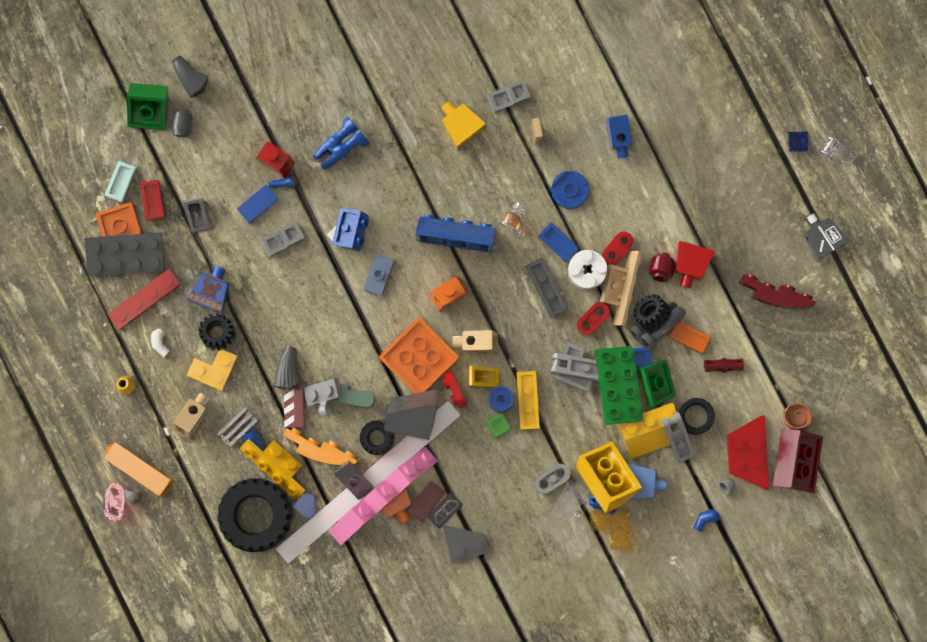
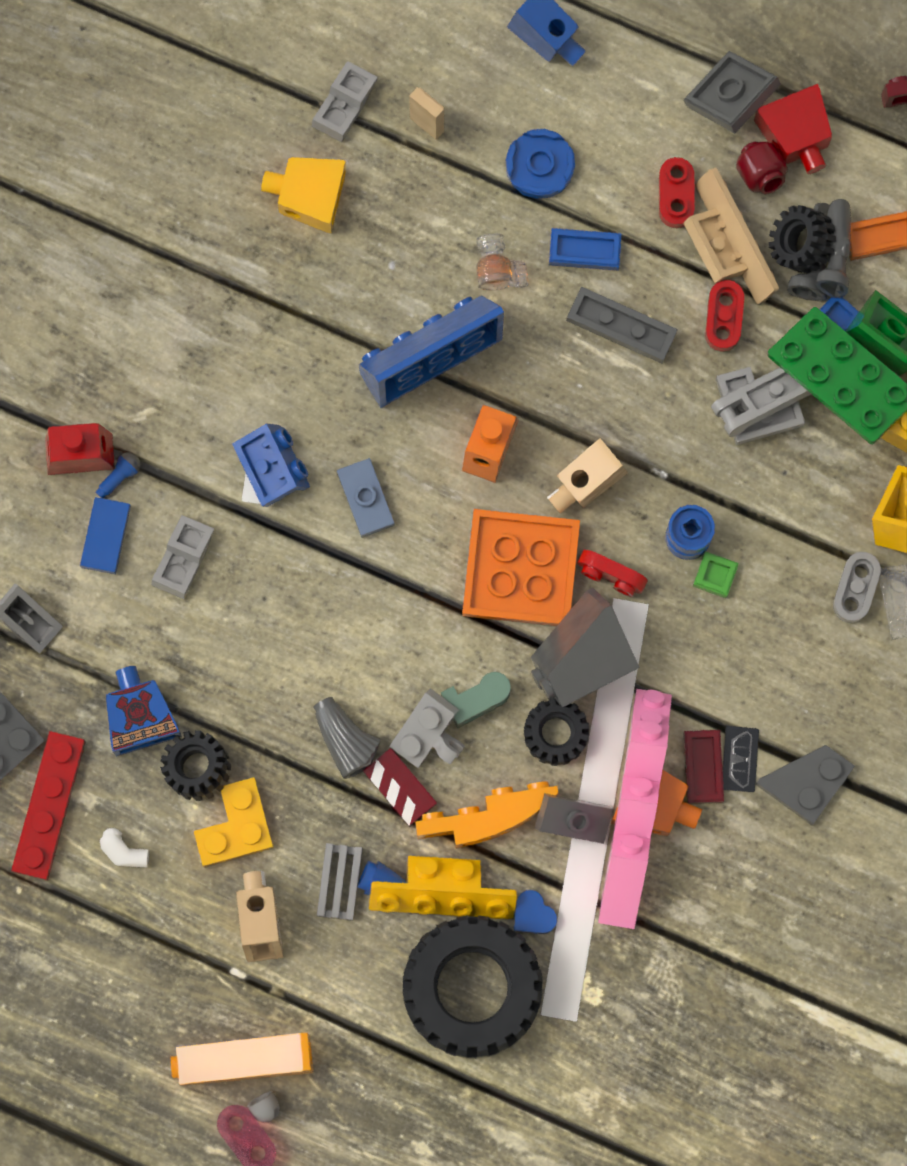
camera: 40 degrees left, 5 degrees down
yellow cone [116,376,135,395] -> none
blue piece [313,116,370,170] -> none
yellow slope [469,366,499,388] -> none
yellow plate [517,371,540,430] -> none
white brick [568,250,607,290] -> none
none -> dark grey tile [683,51,781,134]

